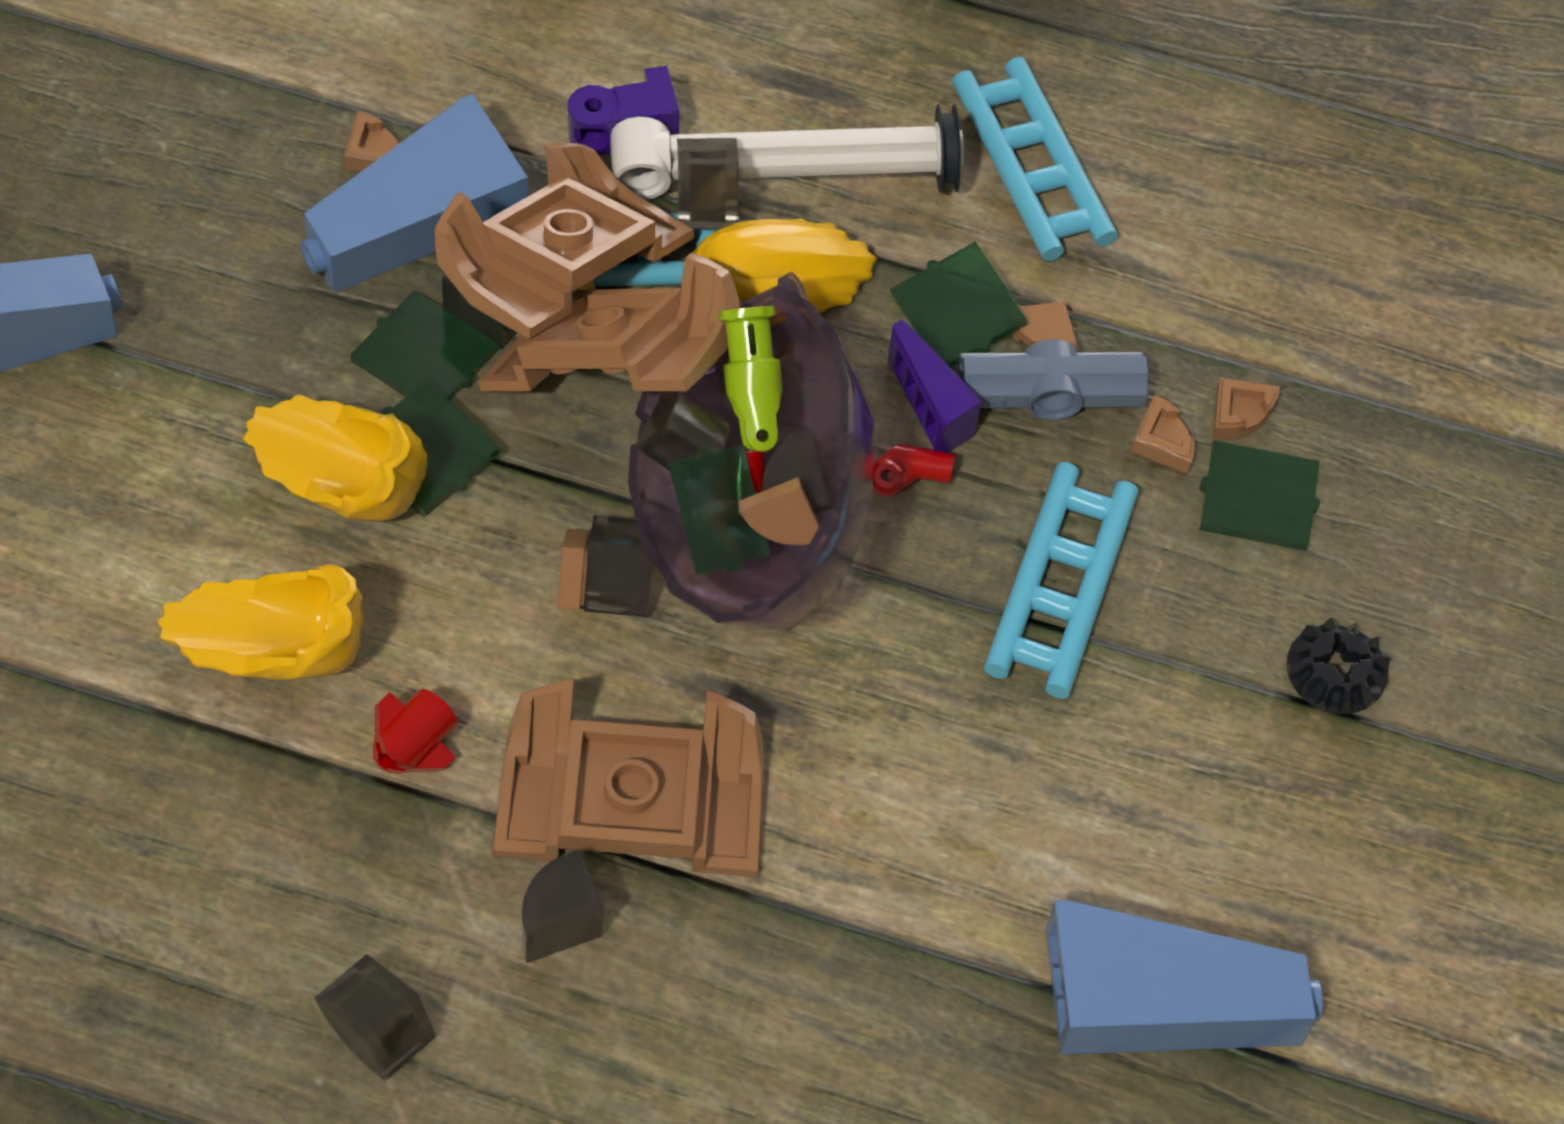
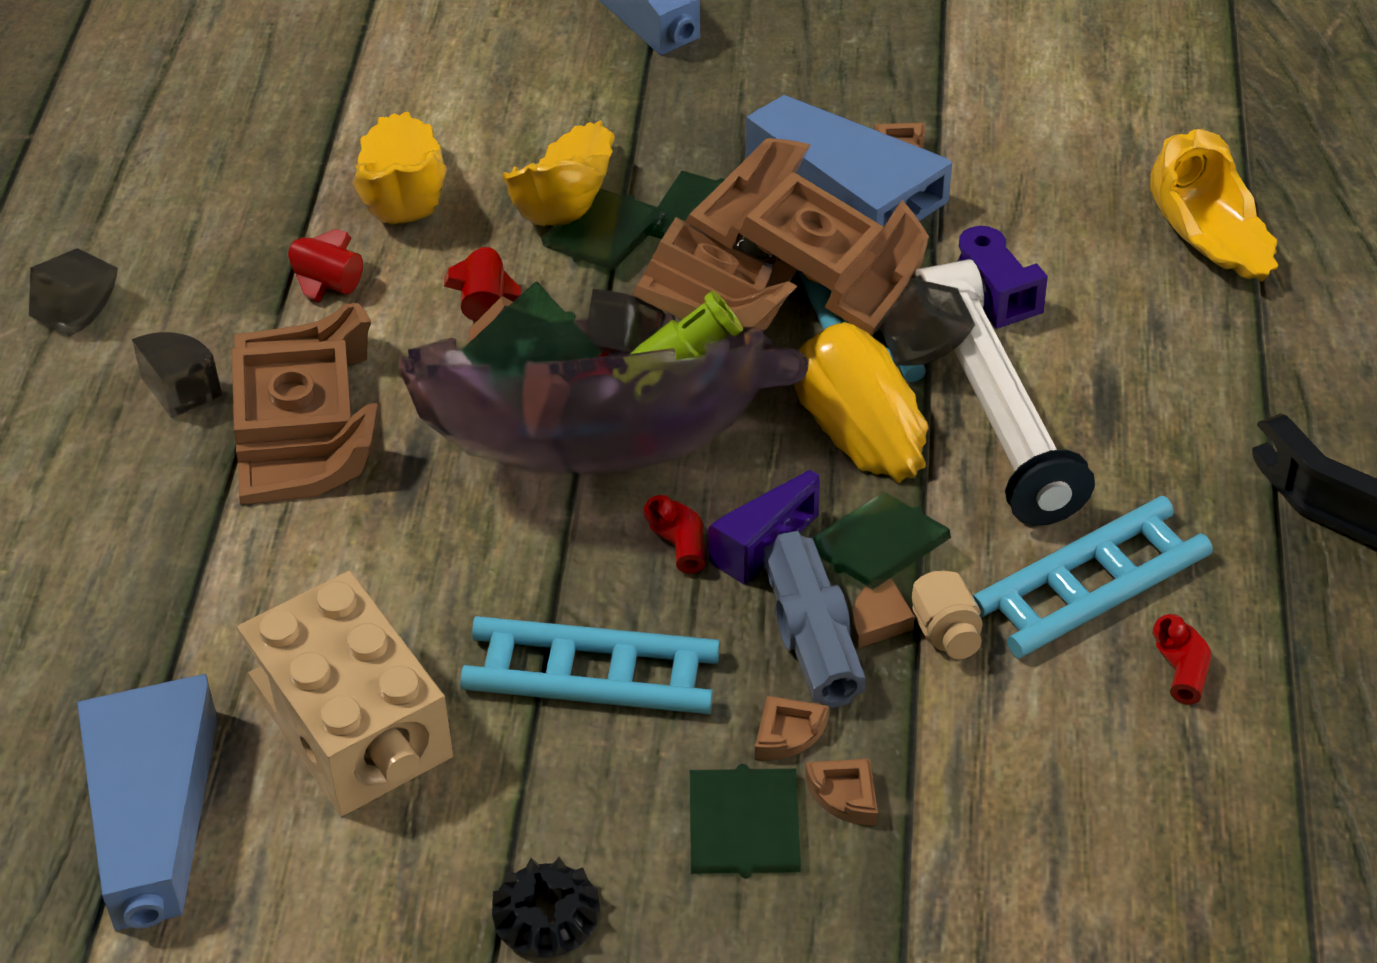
camera: 85 degrees right, 10 degrees down
none -> tan torso [237,570,453,817]
none -> red piece [444,247,521,322]
none -> tan arm [912,570,983,659]
none -> red arm [1152,614,1212,705]

